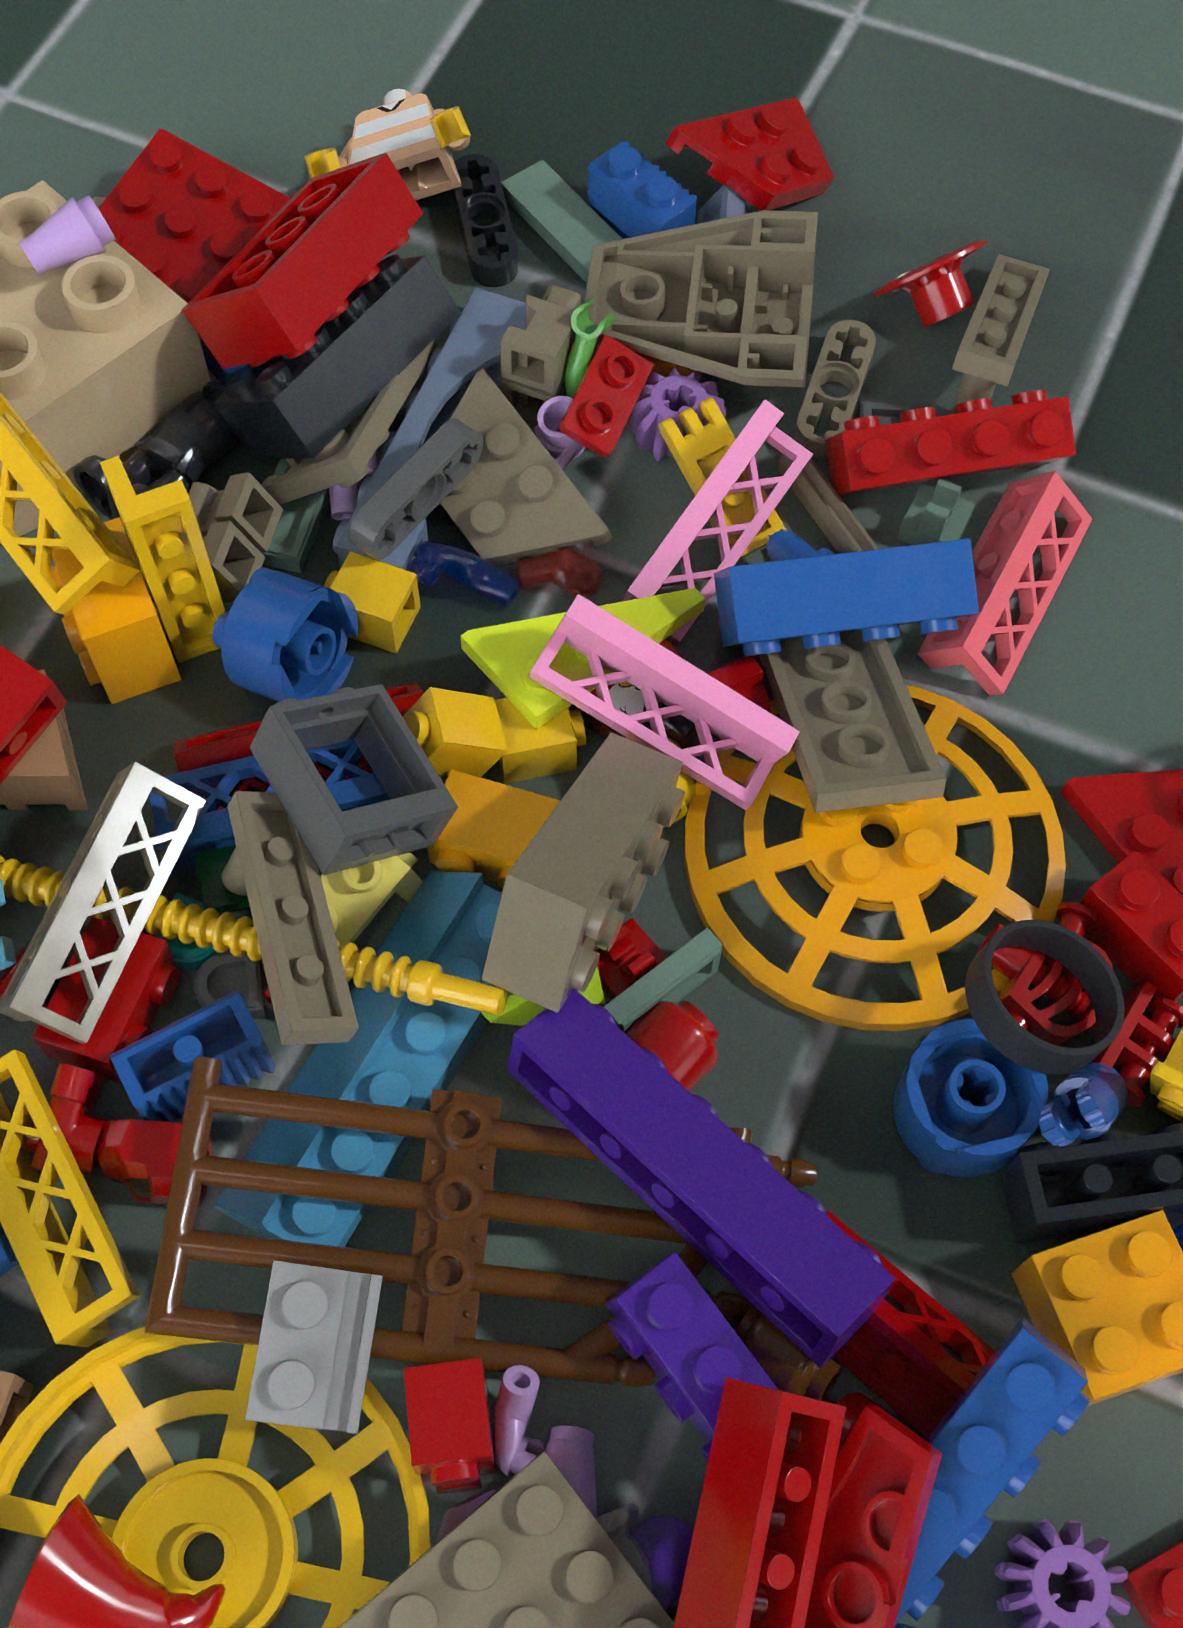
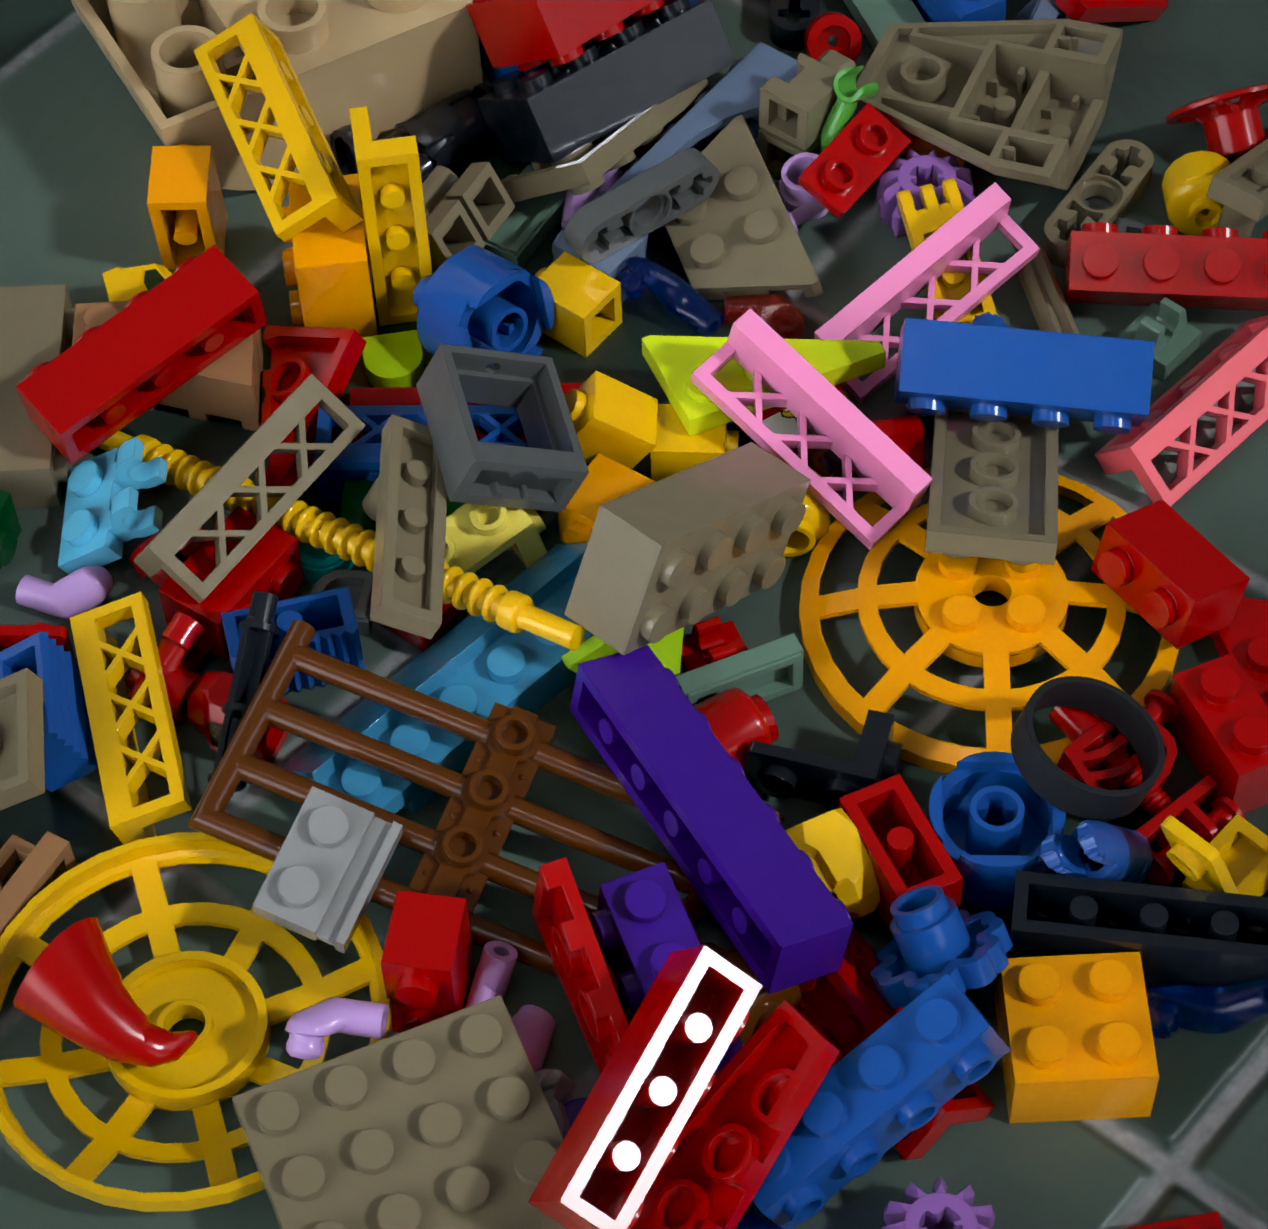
camera: 20 degrees right, 10 degrees down
none -> black piece [207,591,279,792]
none -> red wing [261,325,367,486]
none -> lavender arm [284,997,389,1060]
none -> lime tile [362,330,424,387]
none -> red wing [532,857,629,1076]
none -> black bracket [746,710,903,810]
none -> yellow rock [785,808,881,919]
none -> red tile [804,12,862,61]
none -> red brick [838,773,963,938]
none -> blue plant [870,885,1013,1009]
none -> red brick [1091,500,1250,649]
none -> yellow head [1162,150,1230,236]

